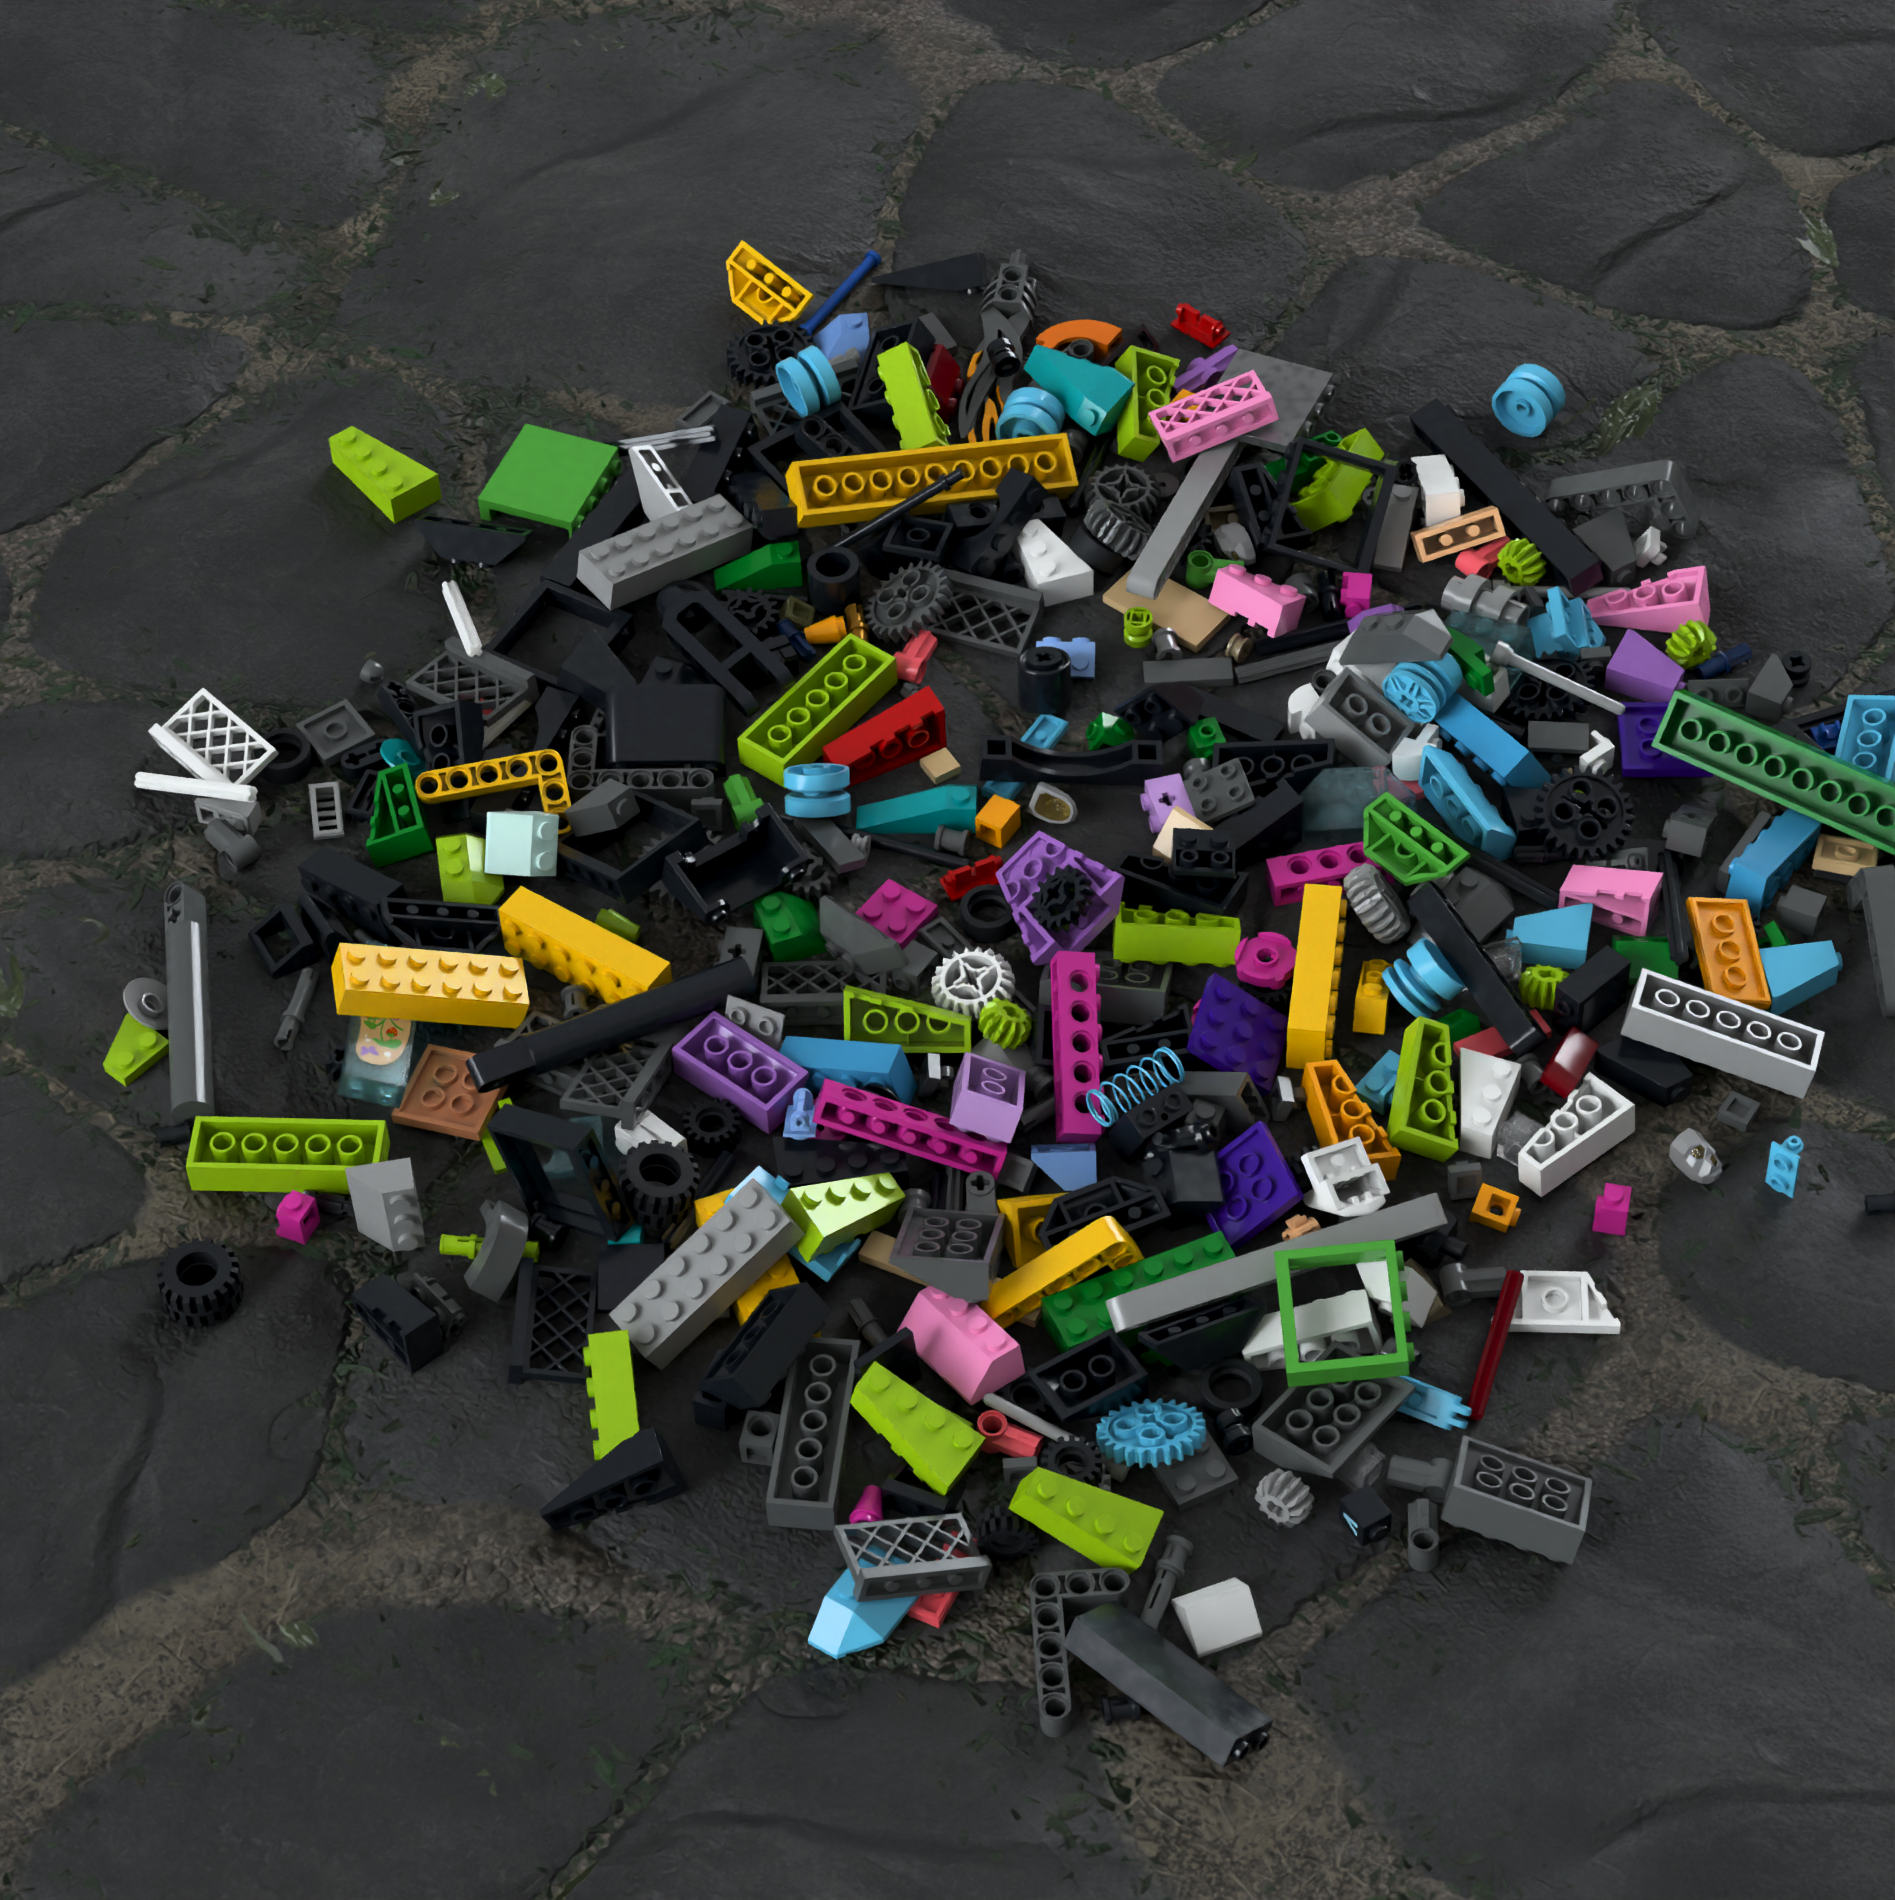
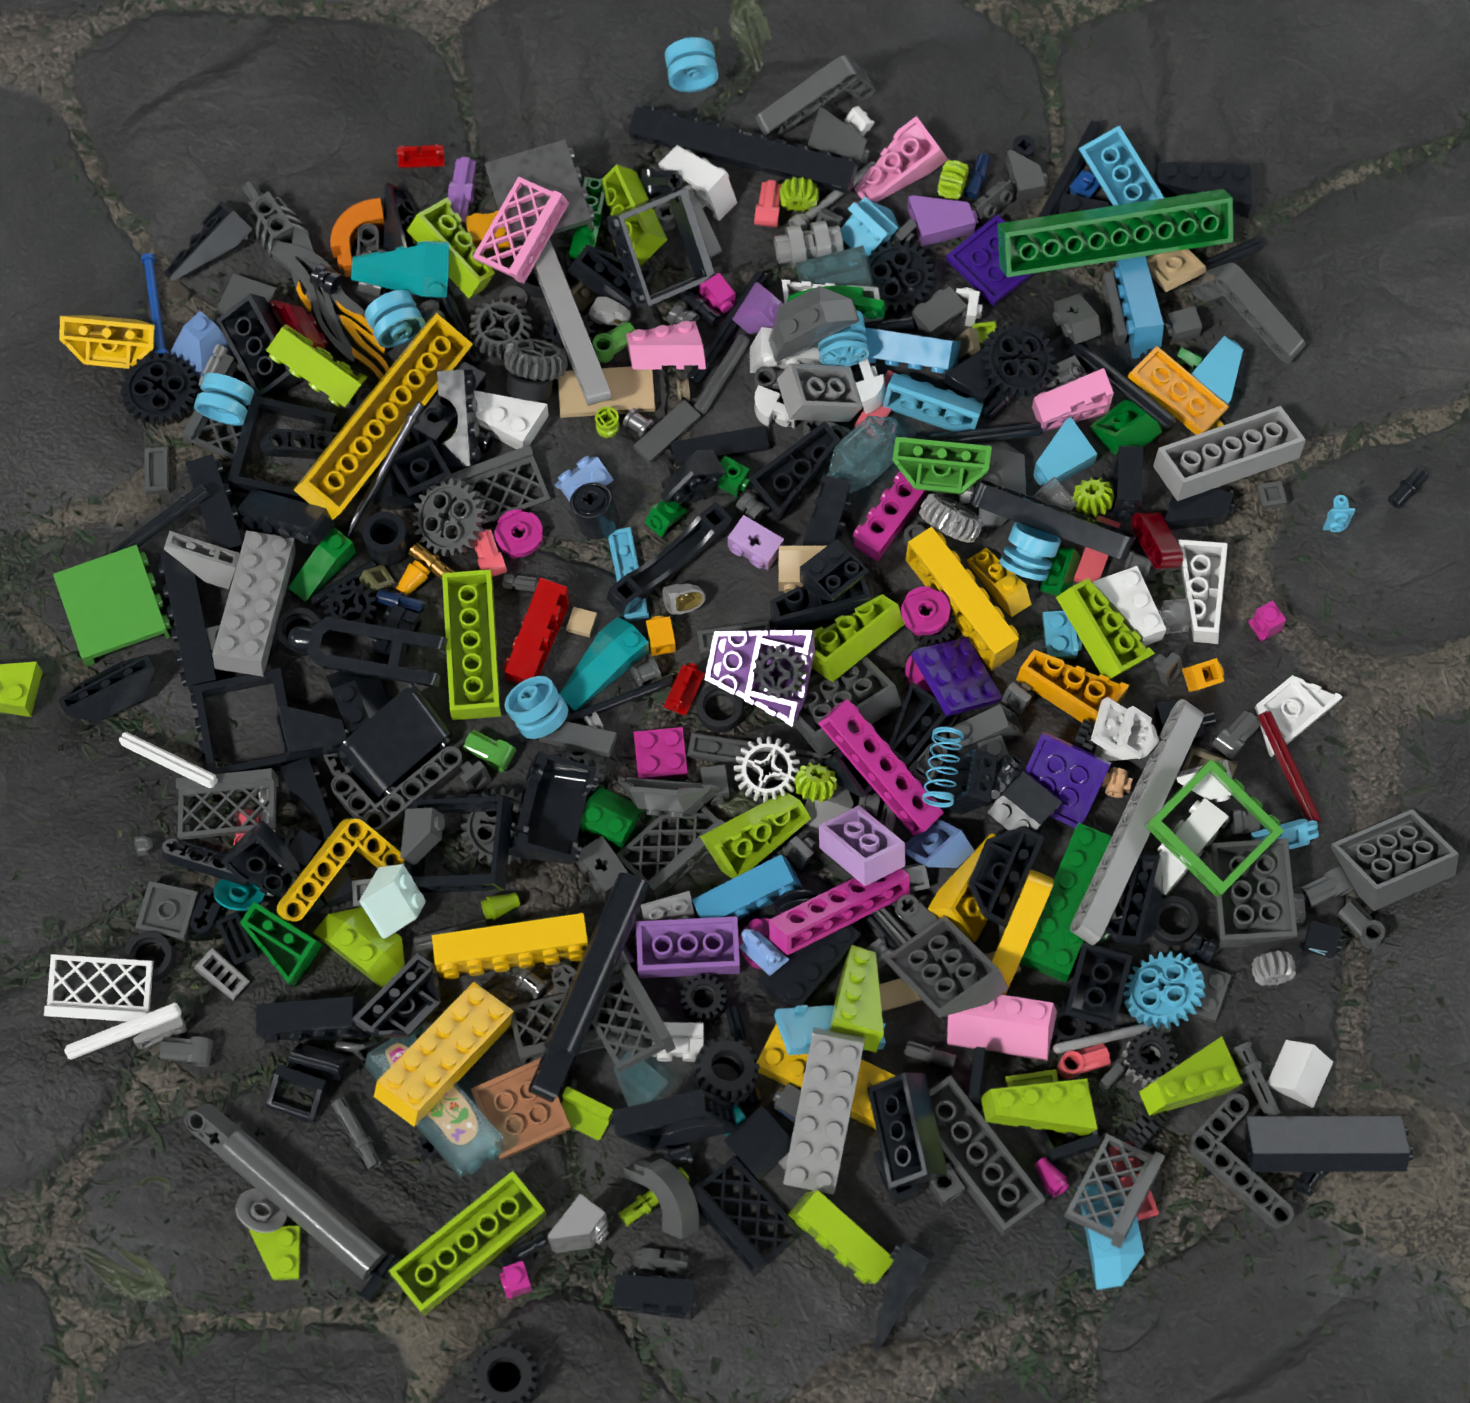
camera: 45 degrees left, 20 degrees up
dark grey bracket [1183,758,1256,828] -> none
light nougat brick [1410,505,1506,563] -> none
light grey piece [1489,640,1625,715] -> none
light grey rock [1669,1128,1722,1184] -> none
none -> dark pink plate [494,509,543,558]

